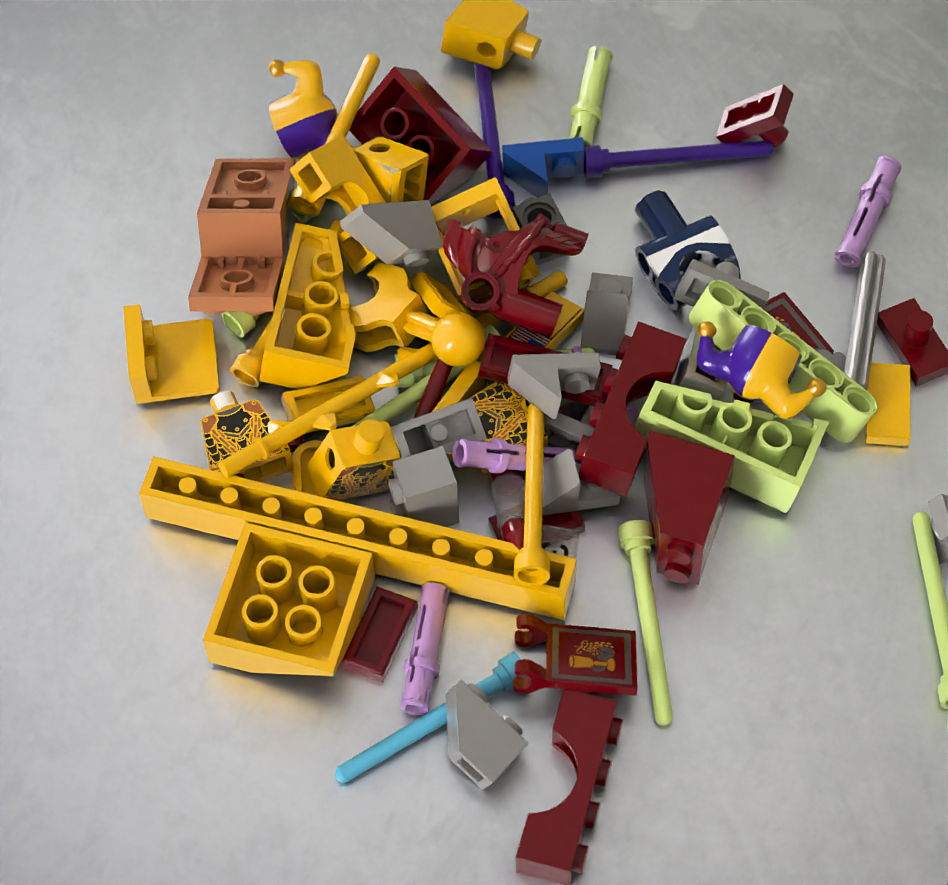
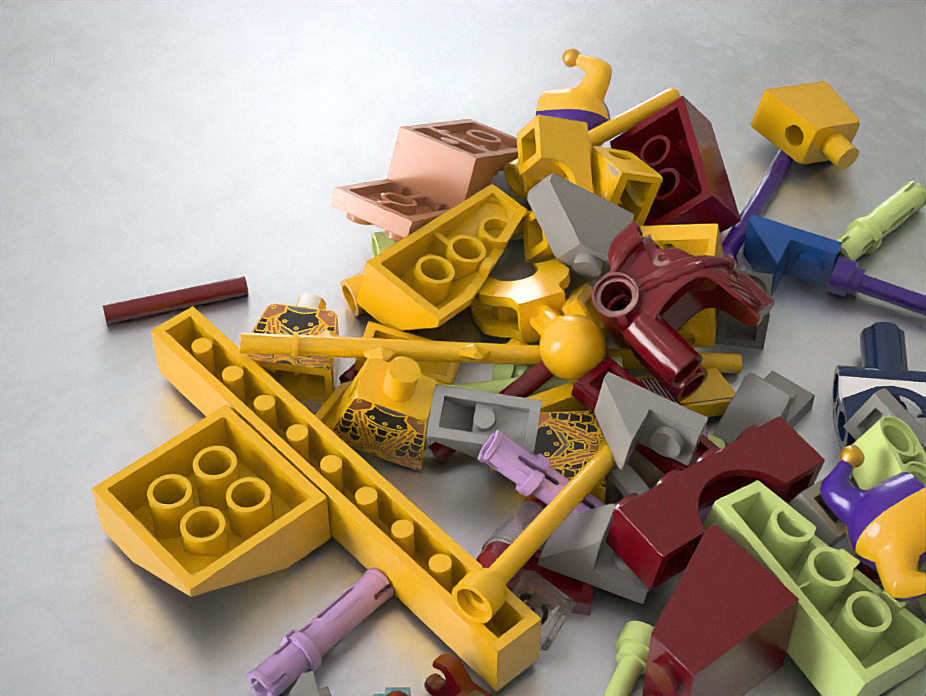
camera: 30 degrees right, 15 degrees down
yellow bracket [123,304,220,404] -> none
dark red tile [341,586,418,683] -> none
light grey brick [388,446,460,527] -> none
none -> dark red bar [103,276,249,324]

